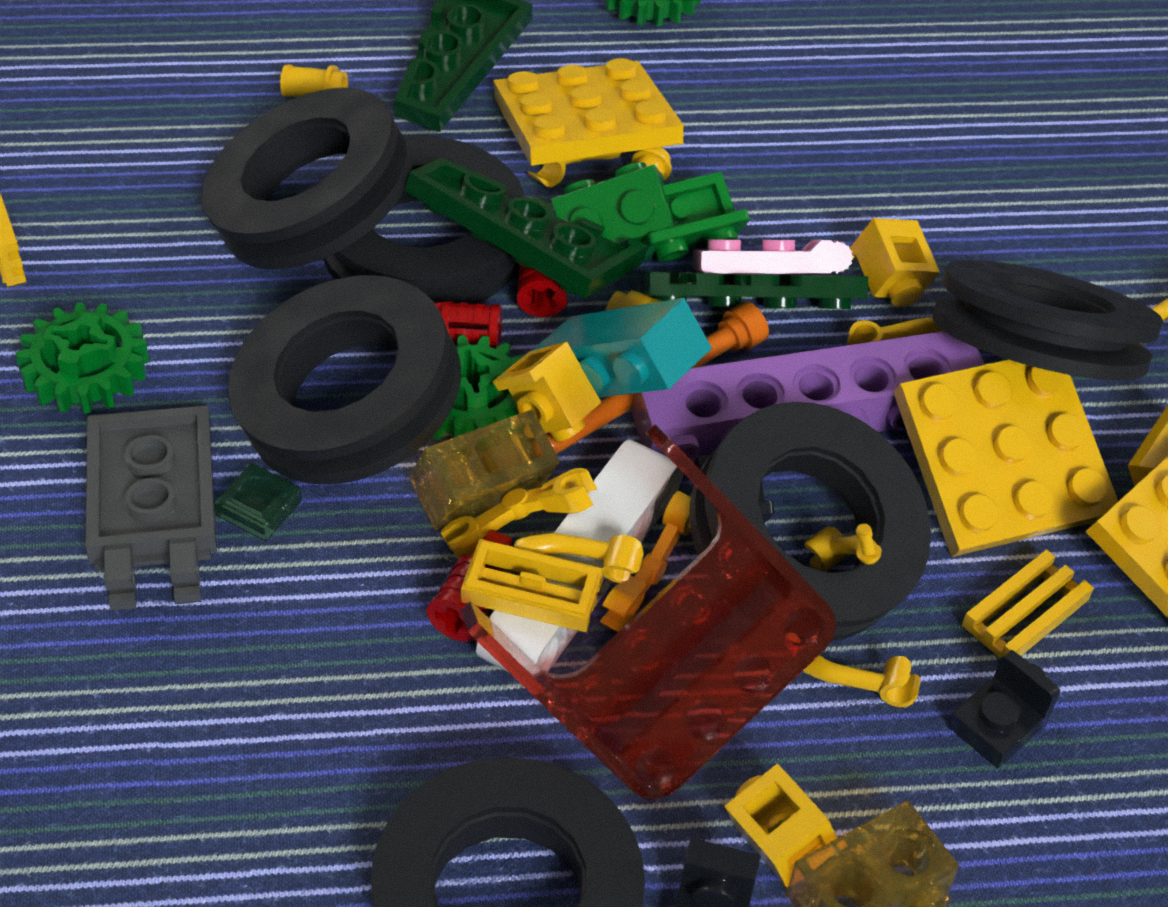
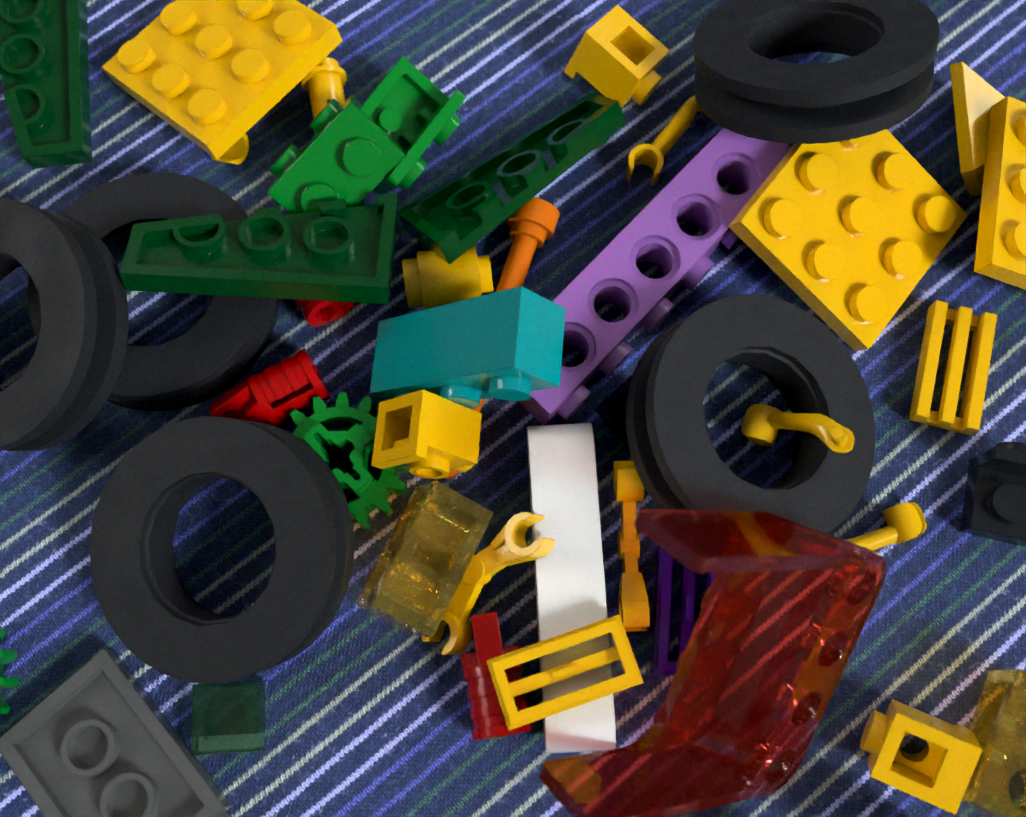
camera: 30 degrees left, 25 degrees up
yellow piece [514,533,644,584] -> none
hinge [693,239,854,274] -> none

